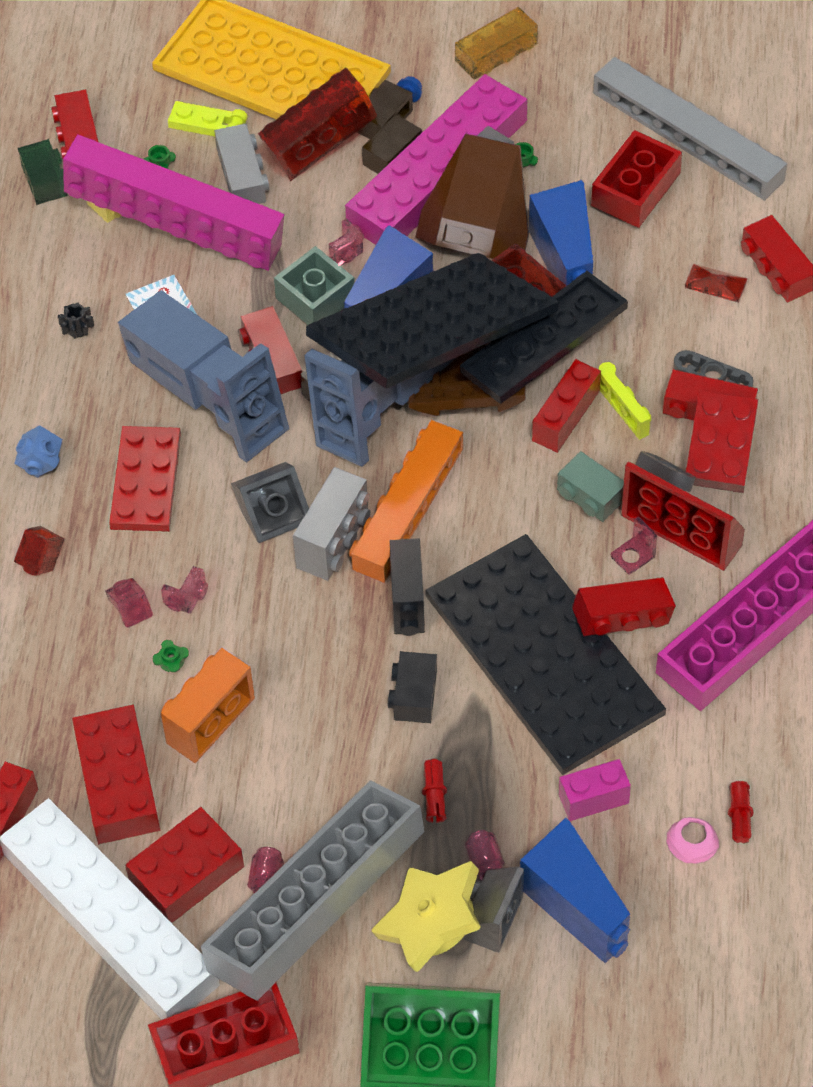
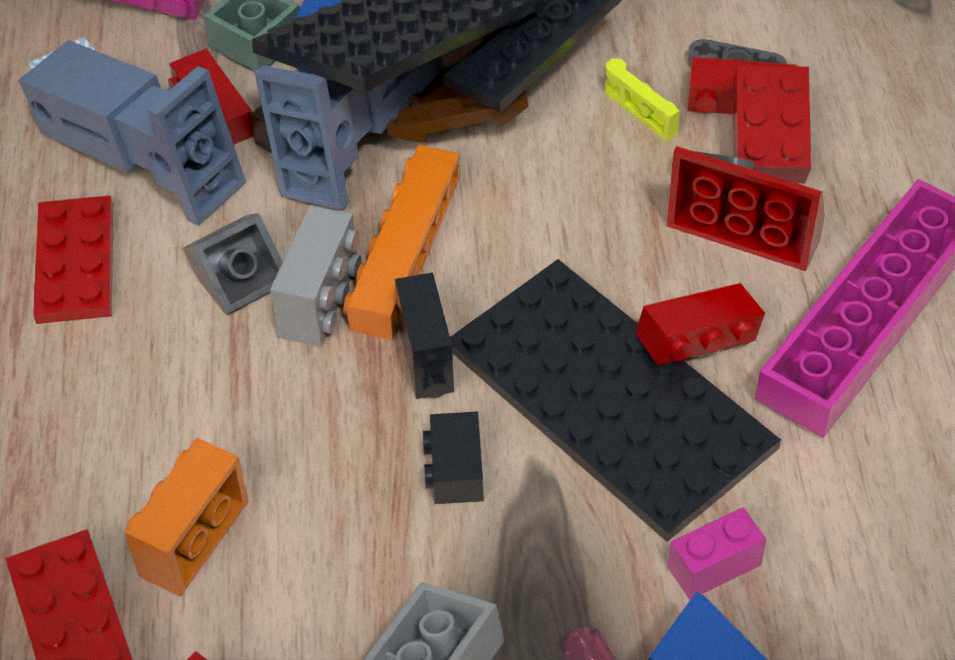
camera: 10 degrees left, 5 degrees down
clear pink bracket [105,578,153,628] -> none
green plate [152,640,189,672] -> none
clear pink bracket [161,566,208,614] -> none
red axle [422,758,447,823] -> none
red brick [532,359,601,453] -> none
sand green brick [557,451,624,522] -> none
clear pink bracket [611,517,657,575] -> none
bright pink piece [666,817,719,863] -> none
red axle [728,781,754,844] -> none

